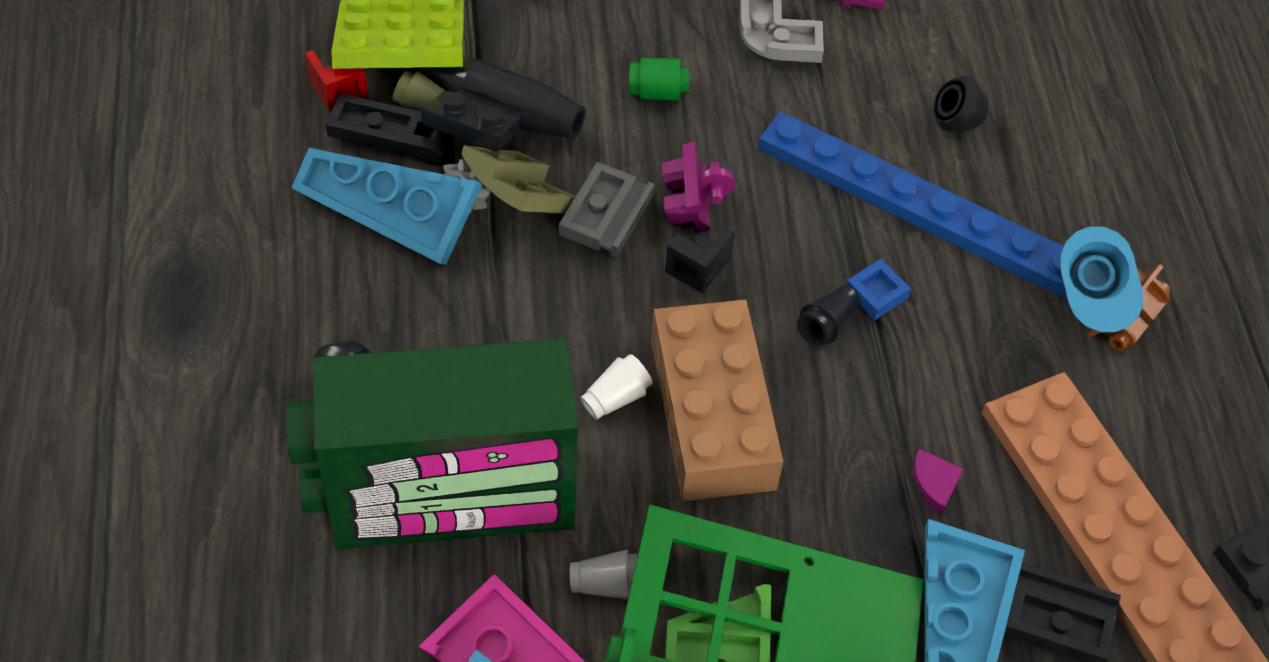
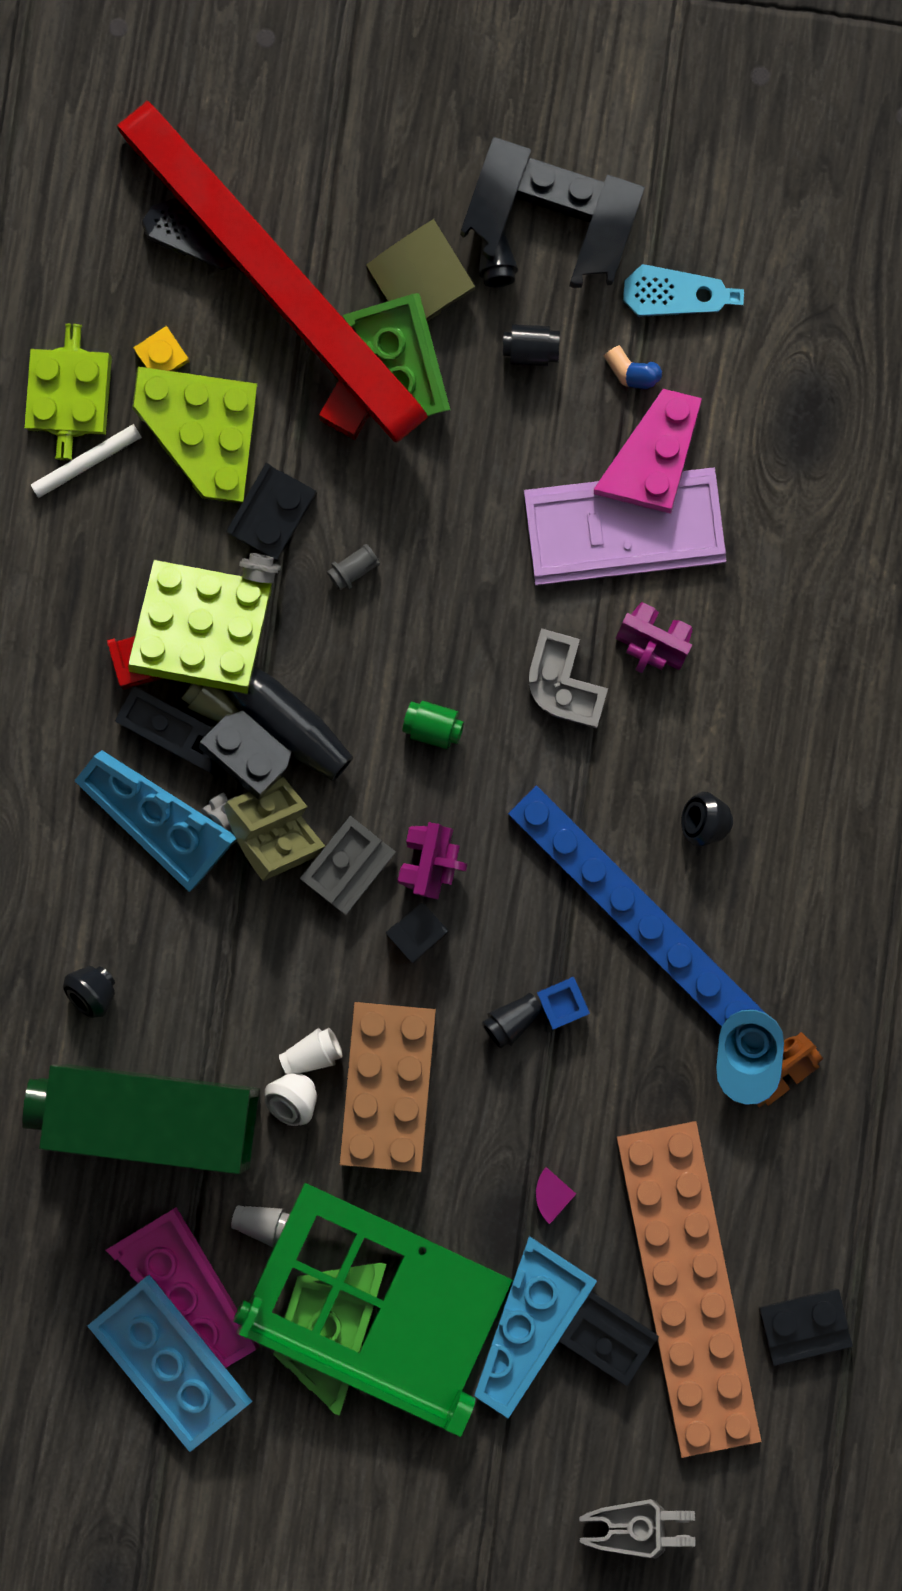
camera: 25 degrees right, 30 degrees up
none -> white cone [265,1073,317,1126]

